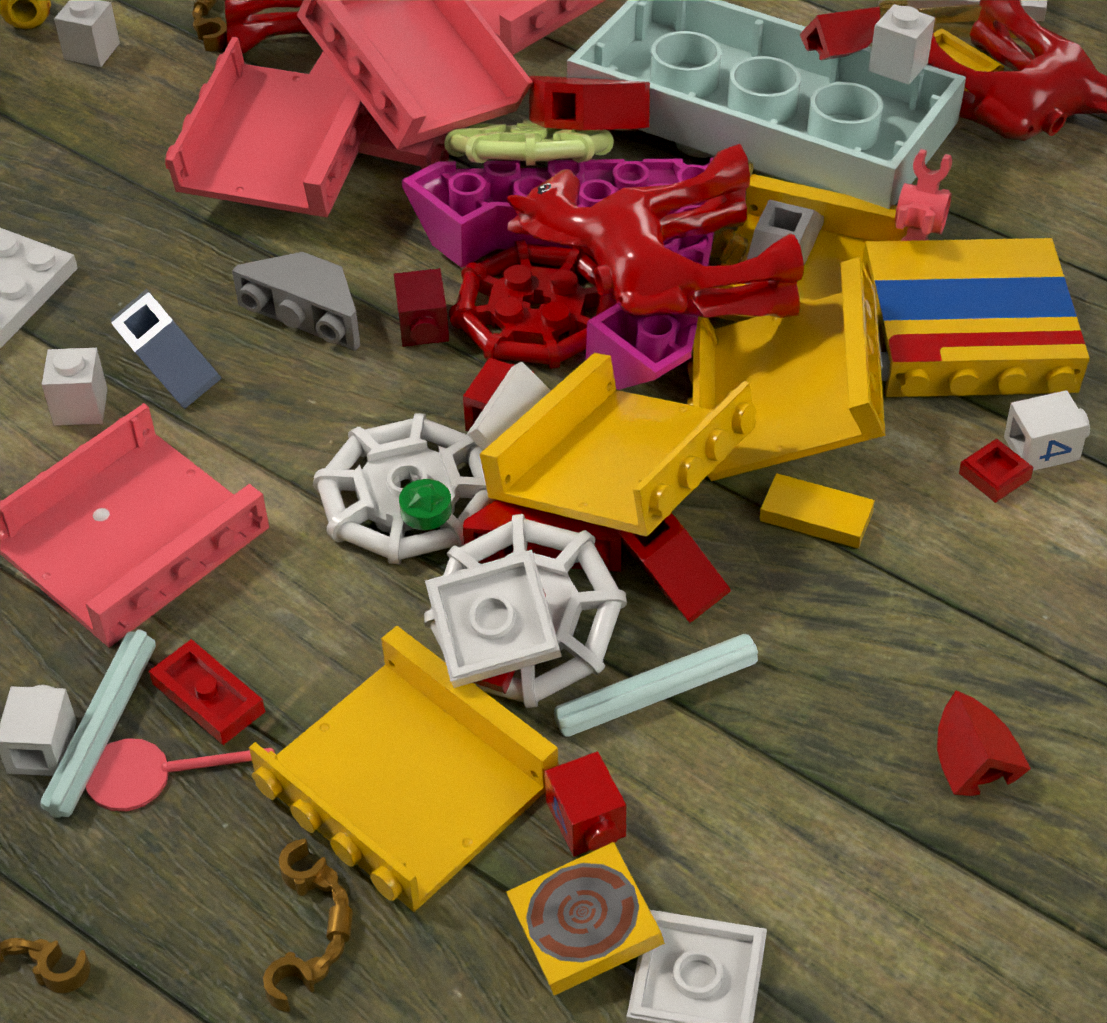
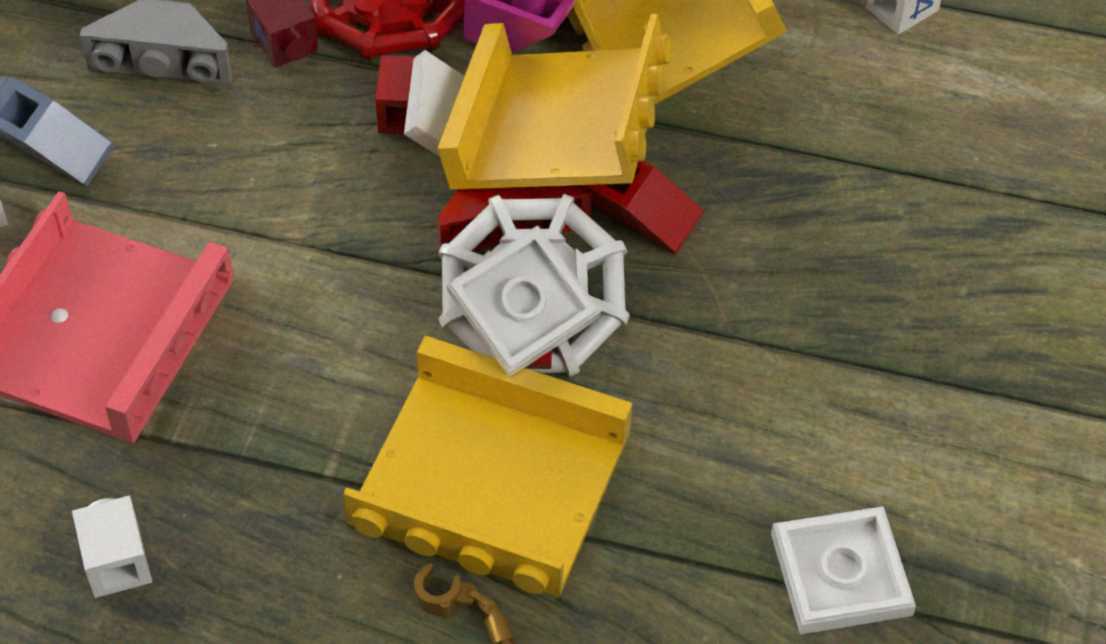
camera: 25 degrees left, 5 degrees up
light aqua axle [40,629,156,818] -> none
coral piece [86,738,275,811] -> none
red plate [149,639,265,745] -> none
white plate [313,413,496,565] -> none
green tile [399,479,452,530] -> none
tile [506,842,665,996] -> none
red brick [545,751,626,857] -> none
light aqua axle [554,634,758,737] -> none
yellow tile [760,473,875,549] -> none
red brick [937,690,1031,796] -> none
red tile [959,438,1034,503] -> none

